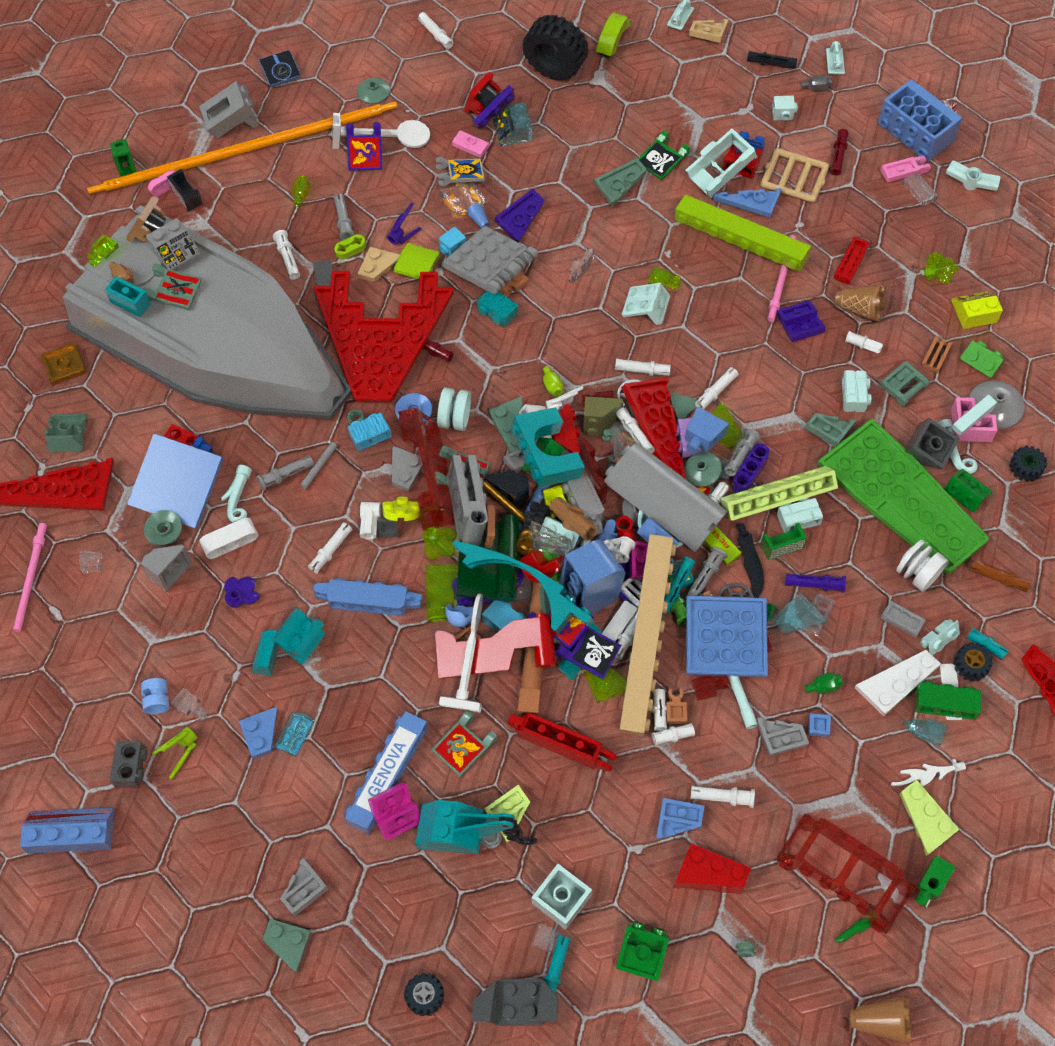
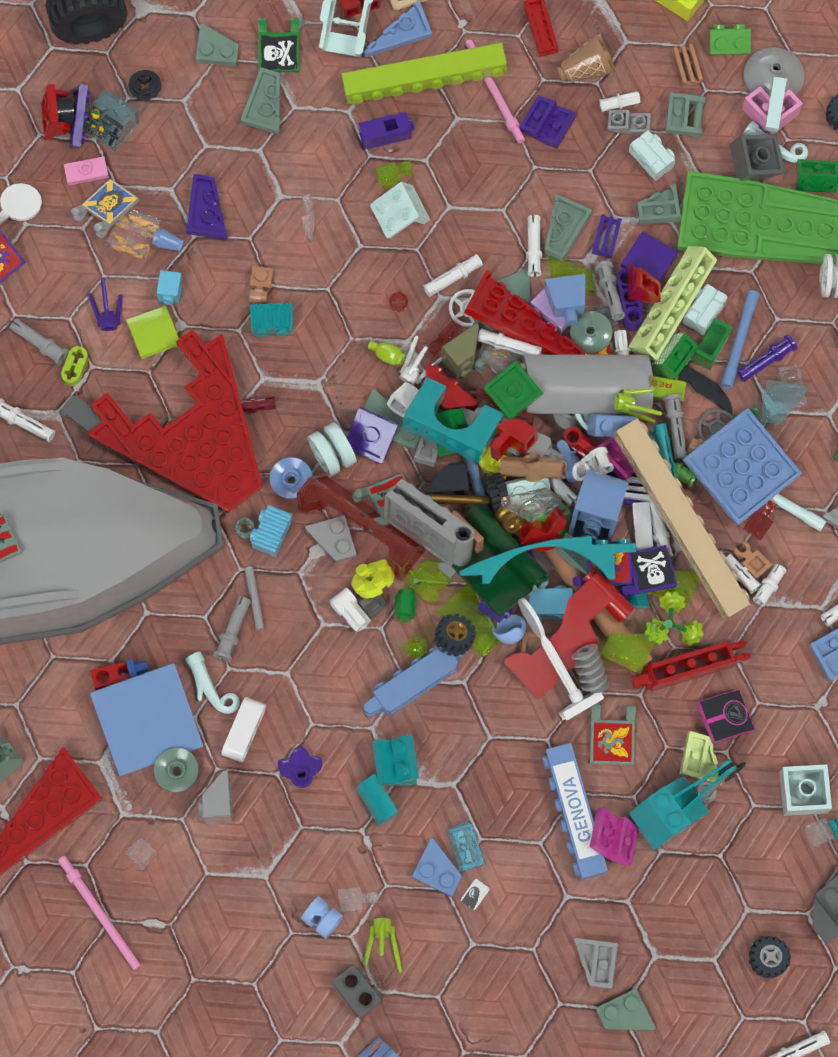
camera: 45 degrees left, 10 degrees up
white pin [308,523,352,574] -> none
tan wing [357,247,400,282] -> none
light grey hinge [443,226,538,294] -> none
none -> black gear [128,70,161,101]
none -> sand green wing [196,24,239,66]
none -> plate [347,407,399,464]
none -> dark purple brick [358,112,414,150]
none -> clear red bush [389,292,408,312]
none -> green brick [394,589,417,623]
none -> clear neon green plate [404,636,427,658]
none -> black wheel [434,614,476,656]
none -> clear sticker [461,879,490,910]
none -> green tile [483,361,544,420]
none -> red brick [490,419,538,461]
none -> sand green wing [545,194,592,261]
none -> light grey piece [572,644,609,693]
none -> dark purple tile [592,214,622,259]
none -> clear neon green wing [601,634,659,674]
none -> light grey slope [608,110,652,135]
none -> lime plant [614,388,662,424]
none -> dark purple slope [620,231,678,282]
none -> red slope [628,261,661,303]
none -> lime plant [644,591,704,646]
none -> green panel [651,332,698,379]
none -> black slope [696,690,755,744]
none -> medium blue piece [720,290,760,389]

